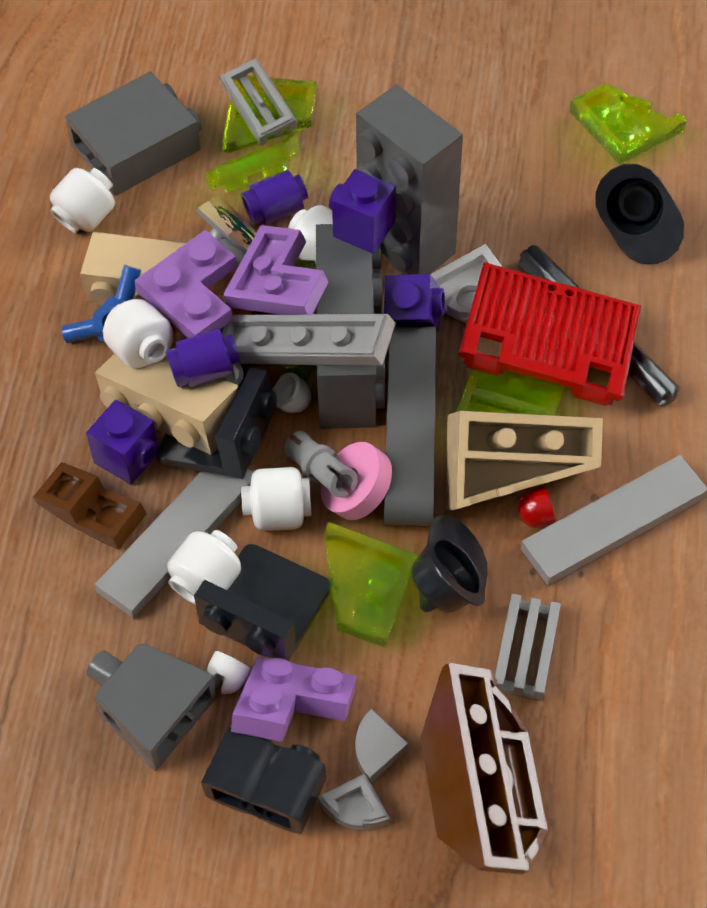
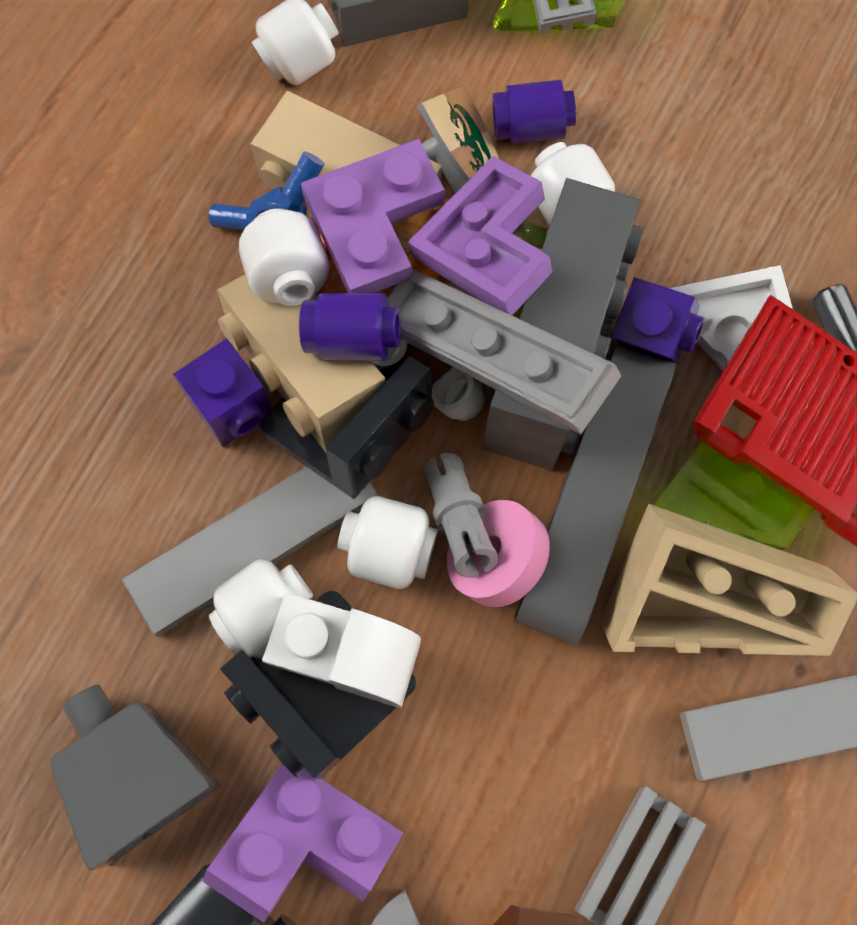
camera: 15 degrees right, 15 degrees up
reddish brown slope [33,462,146,550] -> none
clear neon green wing [204,133,301,192] -> none
white hinge [207,651,251,694] -> none
clear neon green wing [323,522,417,647] -> none
dark purple brick [329,169,396,254] -> none
dark grey brick [356,84,463,274] -> none
black piece [411,515,488,613] -> none
red hinge [518,486,556,528] -> none
none -> white brick [262,592,421,709]

